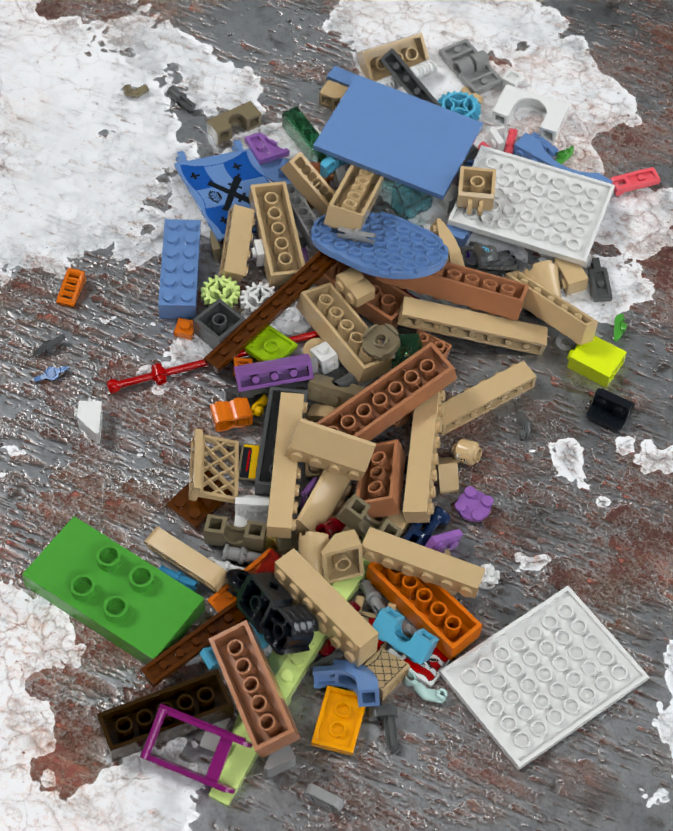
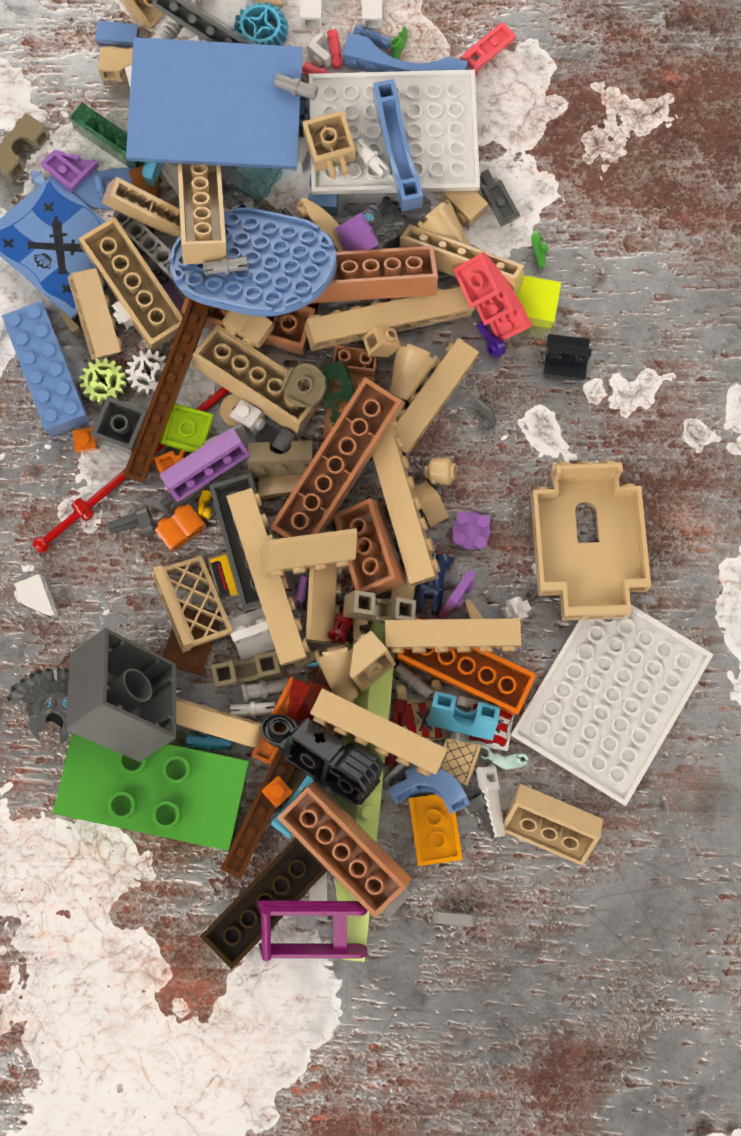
camera: 20 degrees left, 25 degrees up
none -> dark grey piece [6,667,72,742]
none -> dark grey brick [65,628,176,762]
none -> dark grey piece [107,506,156,537]
none -> orange plate [261,776,293,808]
none -> light grey pin [274,73,318,100]
none -> medium lavender piece [335,212,379,251]
none -> white pin [354,139,391,179]
none -> tan brick [362,326,401,358]
none -> medium blue arch [373,79,423,212]
none -> tan cone [389,341,438,402]
none -> coral slope [453,252,532,341]
none -> dark purple plate [476,321,506,359]
none -> white piece [476,764,505,838]
none -> tan slope [503,784,603,866]
none -> tan panel [531,460,651,621]

